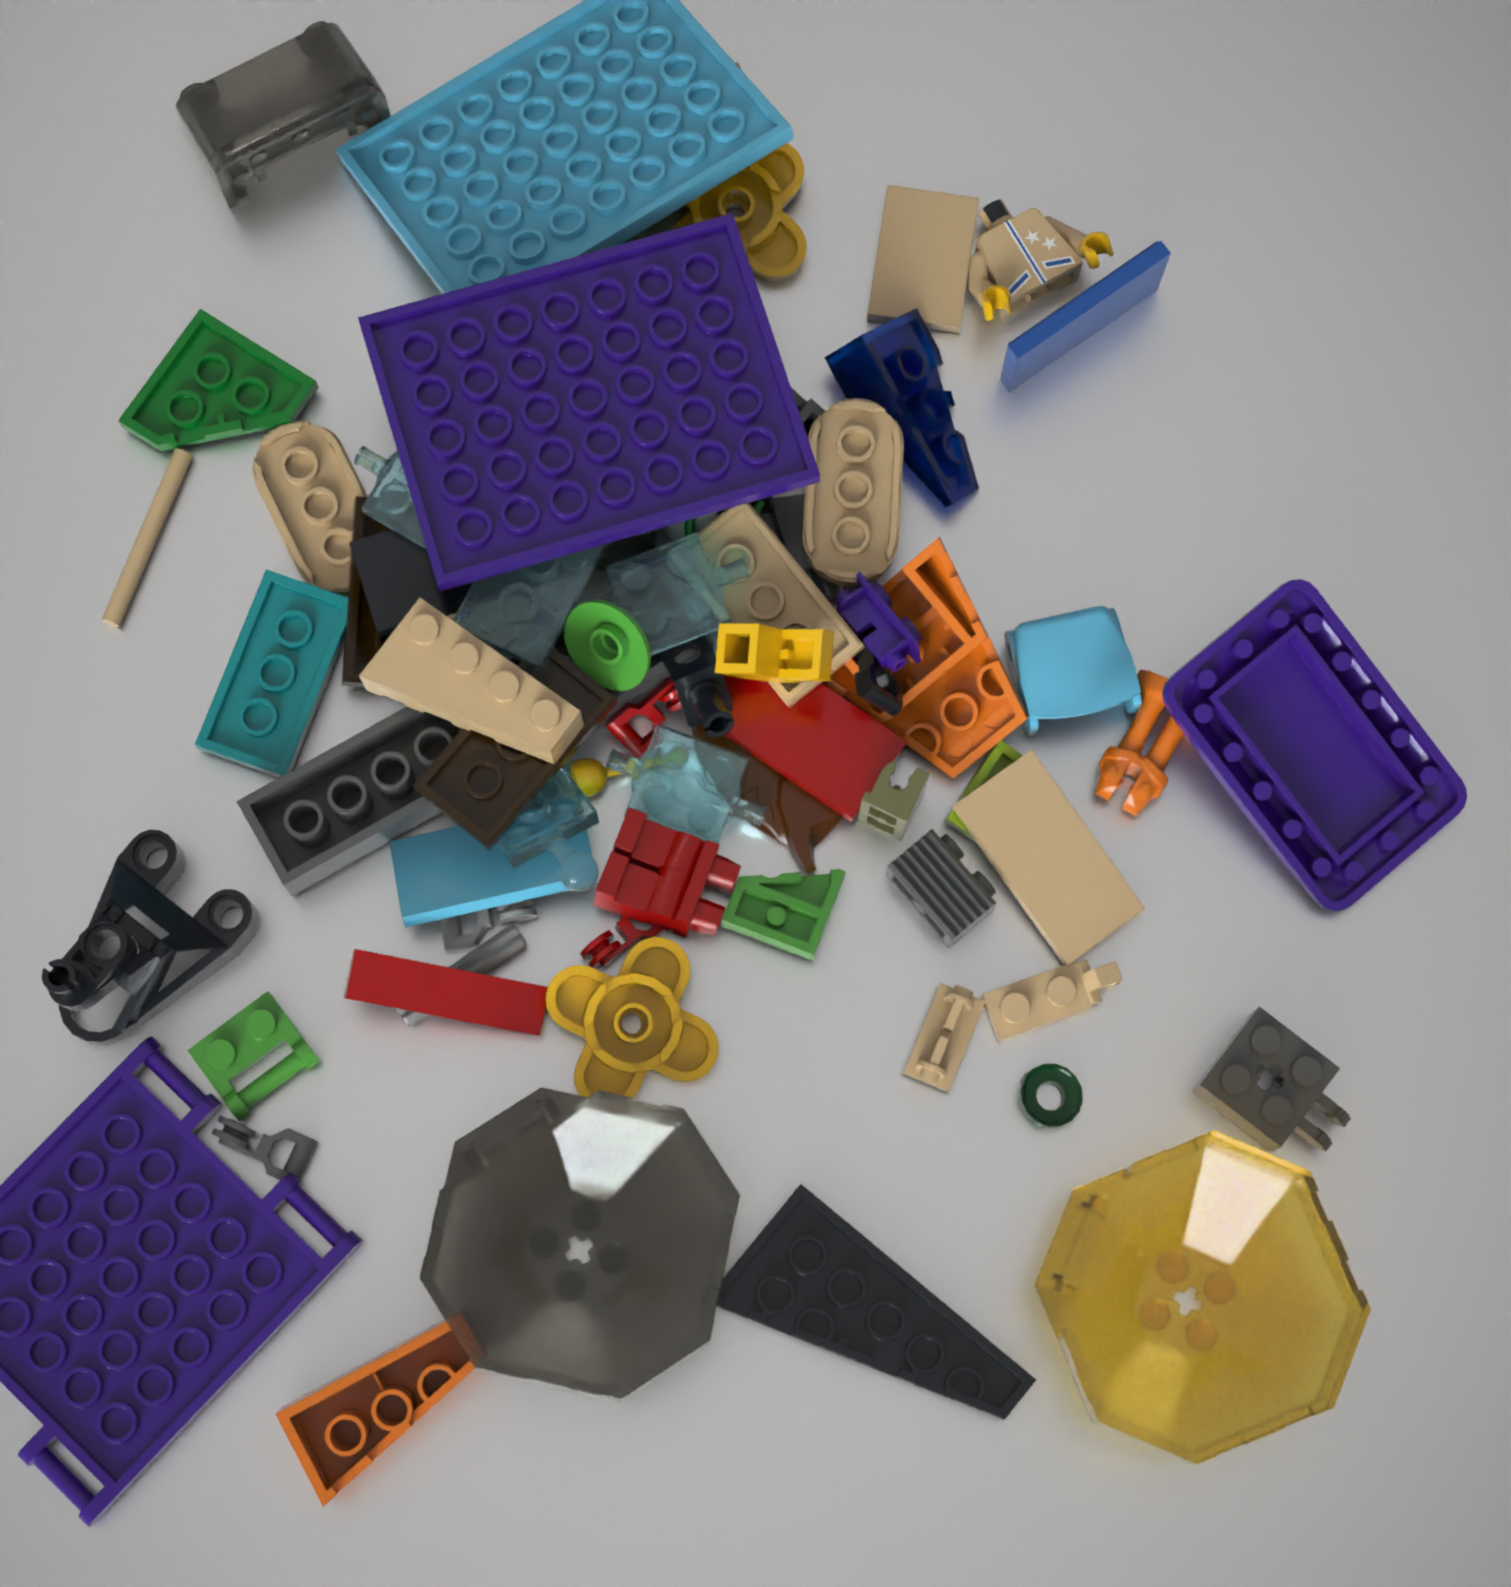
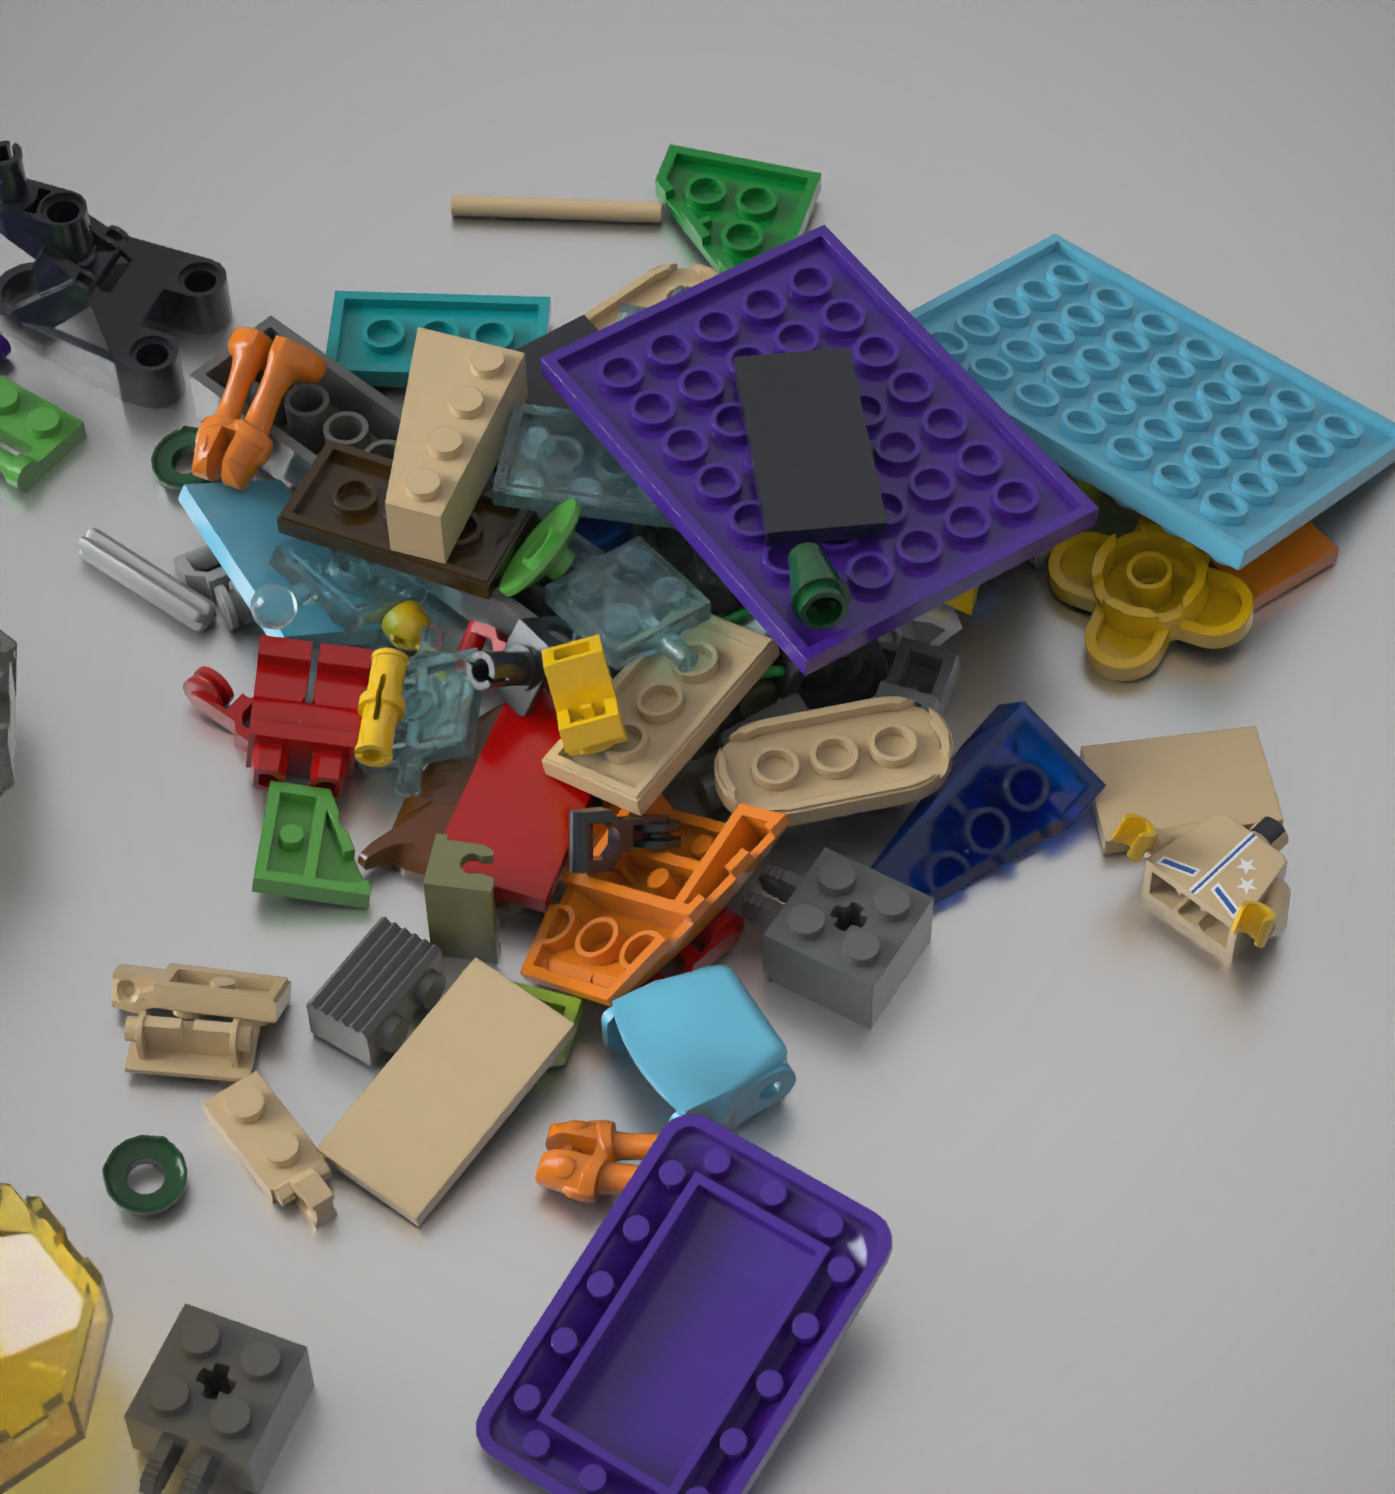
camera: 75 degrees right, 25 degrees down
clear smoke windscreen [176,21,391,209] -> none
red tile [343,949,548,1036] -> none
yellow plant [546,937,719,1110] -> none
dark purple hinge [834,572,922,672] -> none
blue tile [1000,241,1171,392] -> none
none -> tan hinge [111,963,291,1027]
none -> dark green piece [151,425,211,491]
none -> orange piece [192,327,327,491]
none -> yellow pin [354,648,409,767]
none -> black tile [734,348,887,547]
none -> dark grey hinge [738,847,934,1029]
none -> dark green cone [788,543,851,630]

